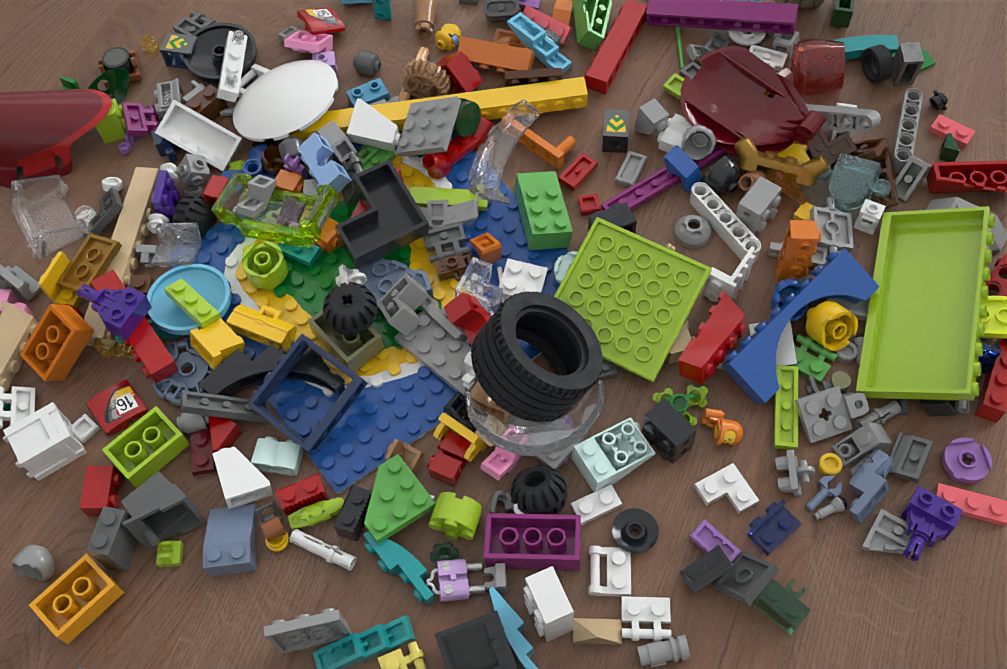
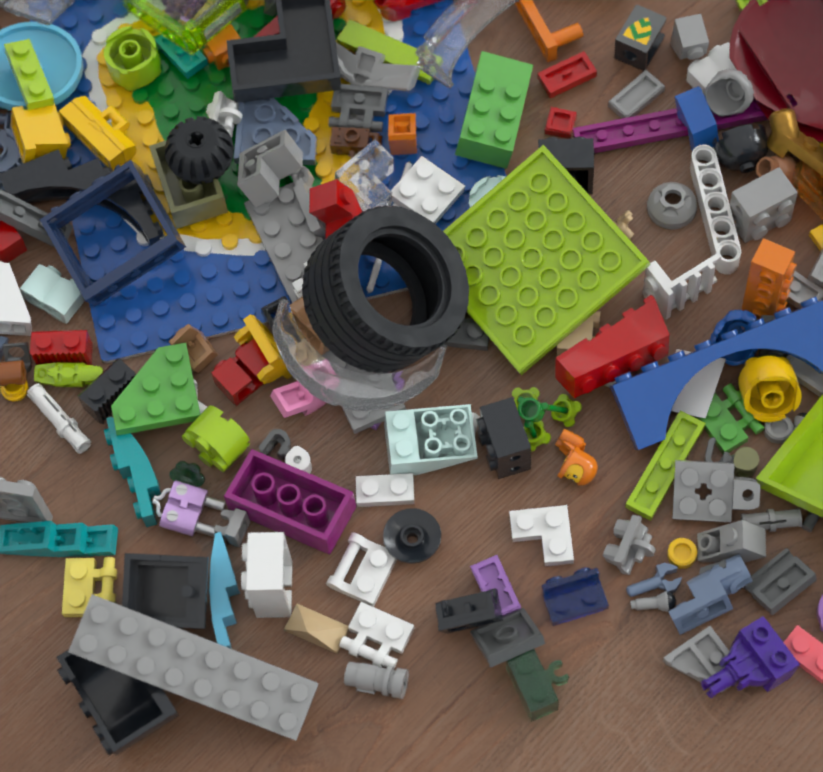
camera: 25 degrees right, 5 degrees up
black wheel [511,465,567,514] -> none

